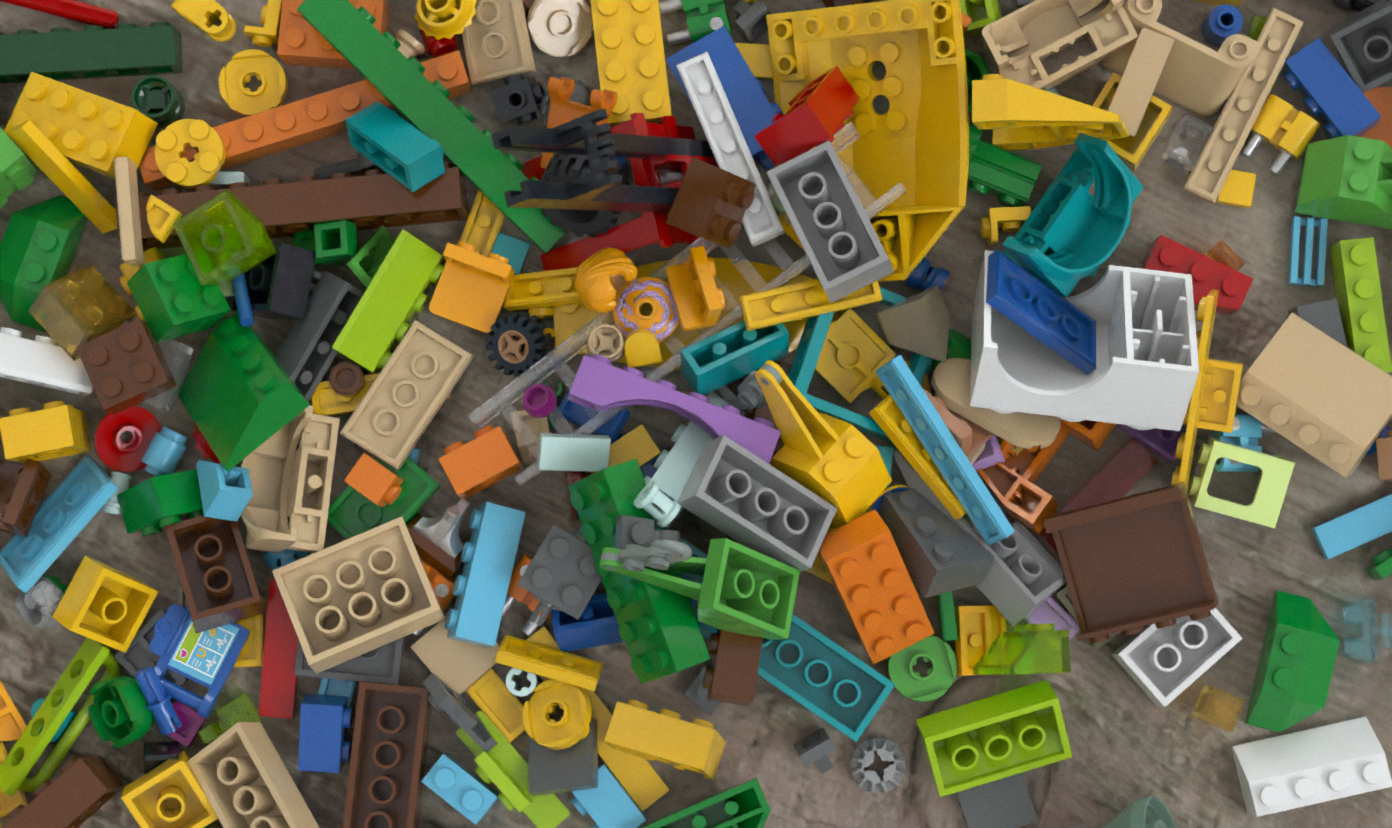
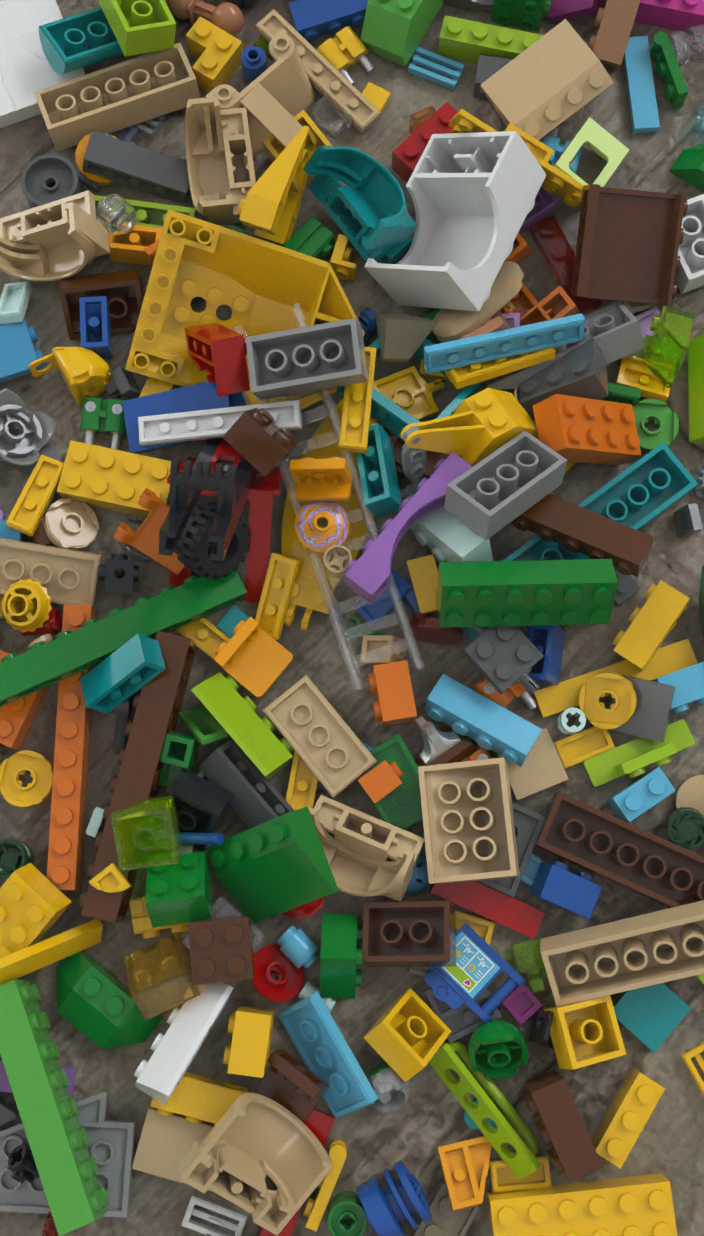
camera: 75 degrees left, 5 degrees down
tan tile [114,156,144,266] -> none
blue axle [135,666,182,735] -> none
yellow plate [155,119,226,188] -> none
medium azure slope [196,460,253,522] -> none
reddish brown tile [329,362,365,397] -> none
dark grey wing [423,673,498,753] -> none
black wheel [485,312,552,377] -> none
yellow tile [495,635,604,691] -> none
magenta plate [523,384,557,418] -> none
light aqua tile [537,433,611,472] -> none
light orange hair [574,247,638,313] -> none
bright green slope [599,538,800,640] -> none
dark grey plate [615,515,680,550] -> none
yellow tile [624,328,662,367] -> none
light aqua bush [633,481,681,528] -> none
blue tile [986,250,1096,375] -> none

